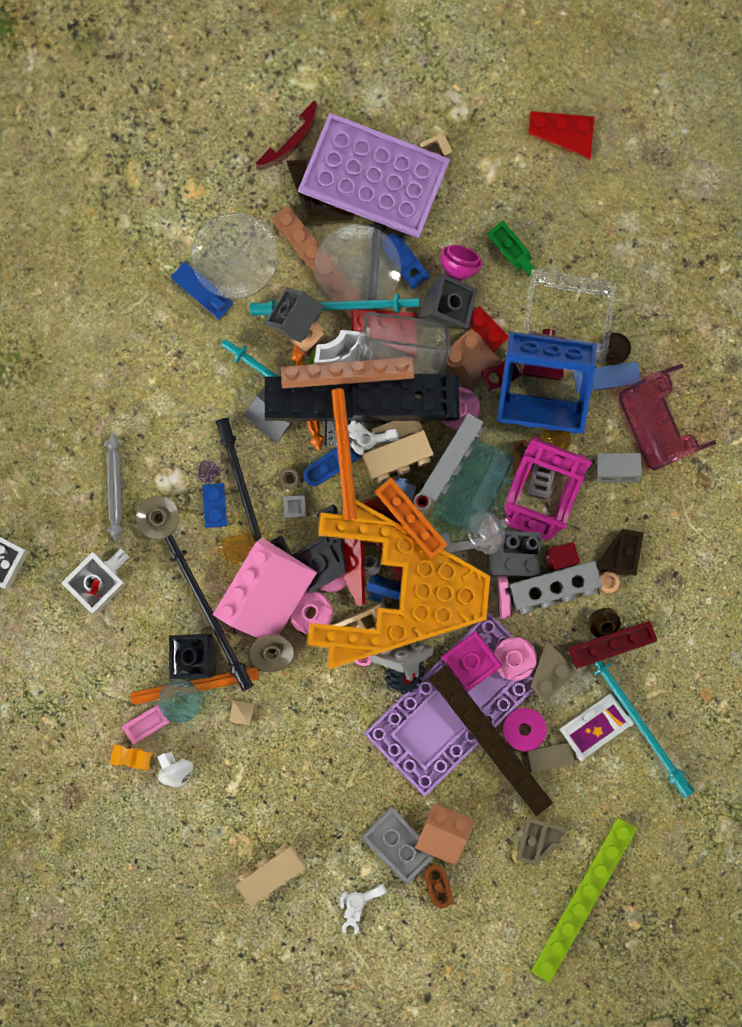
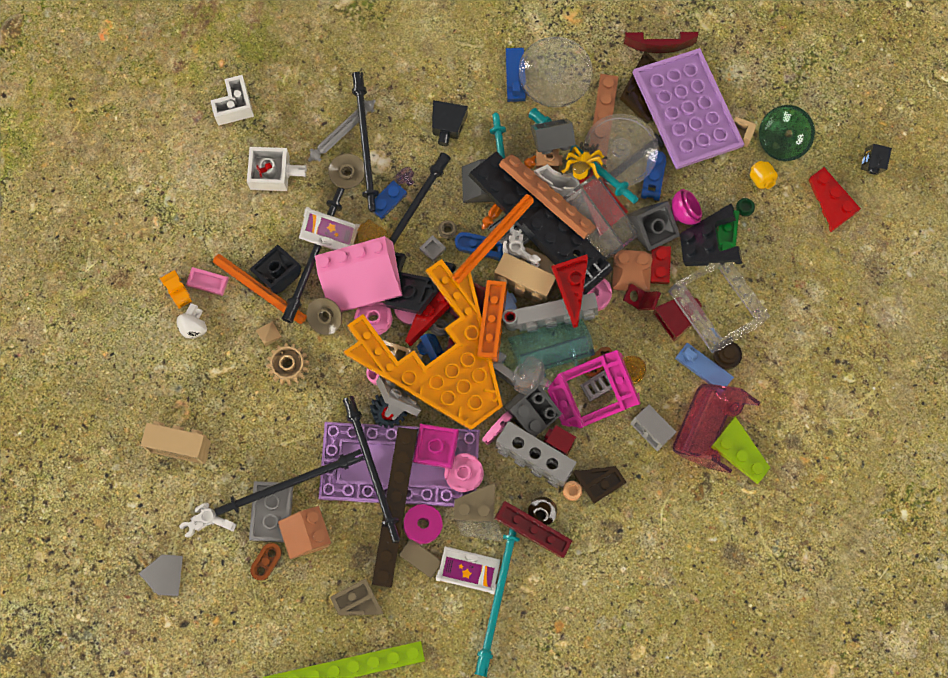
camera: 40 degrees right, 10 degrees down
clear light blue tile [158,680,202,723] -> none
blue window [497,332,597,434] -> none
none -> light grey slope [138,554,183,597]
none -> black bar [214,449,365,516]
none -> tan gear [266,343,310,386]
none -> door [299,207,360,250]
none -> black bar [342,396,400,543]
none -> black bar [352,71,379,212]
none -> black torso [432,100,468,146]
none -> red wing [551,254,588,328]
none -> yellow animal [561,142,608,180]
none -> black wing [680,204,743,266]
none -> lime wing [711,416,770,484]
none -> dark green plate [736,198,755,217]
none -> yellow head [750,161,778,189]
none -> clear green dish [759,105,815,161]
none -> black head [861,144,892,175]

